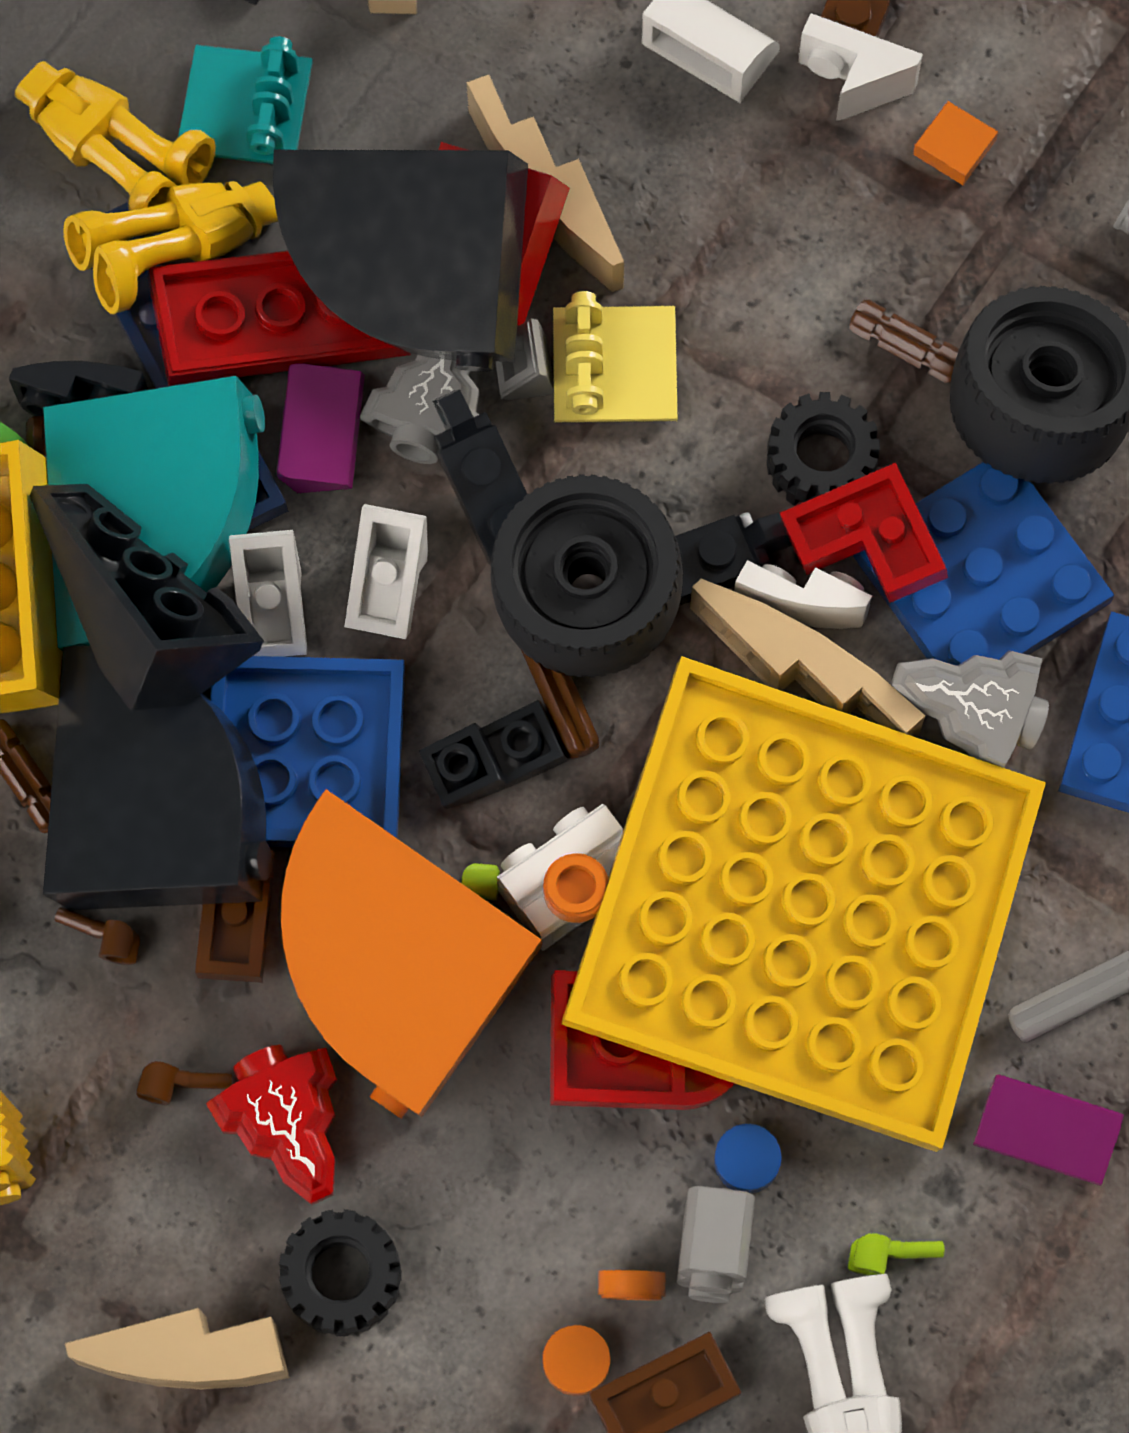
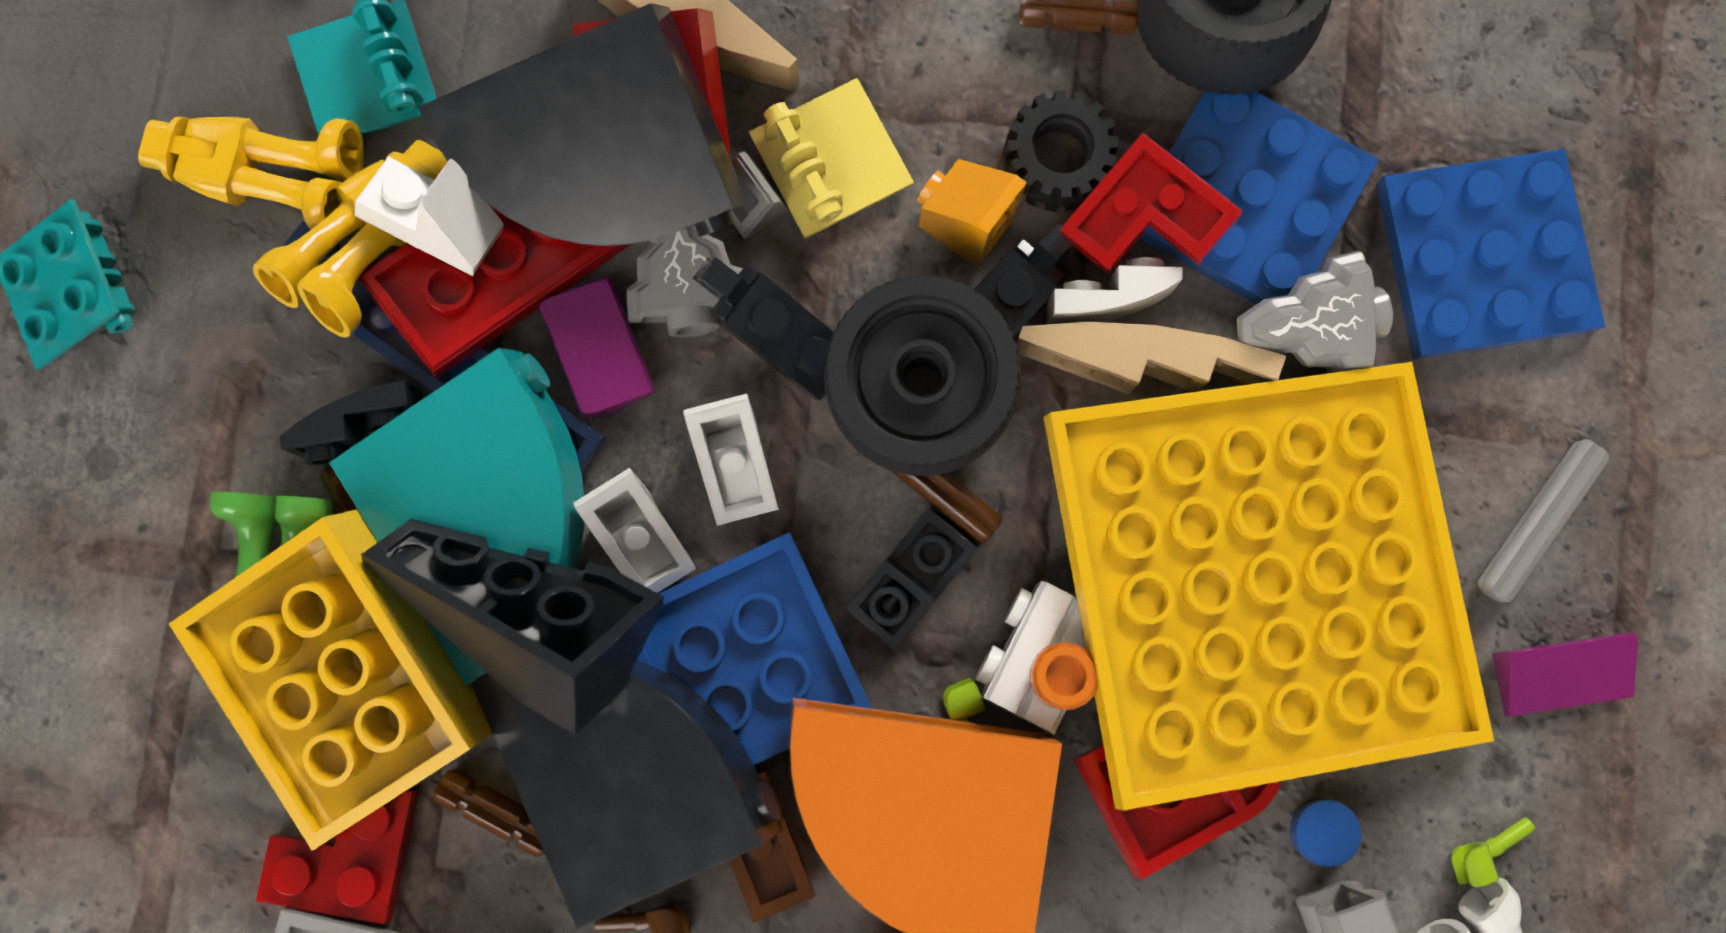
camera: 30 degrees left, 10 degrees up
none -> white slope [355,157,504,276]
none -> light orange slope [917,159,1027,268]

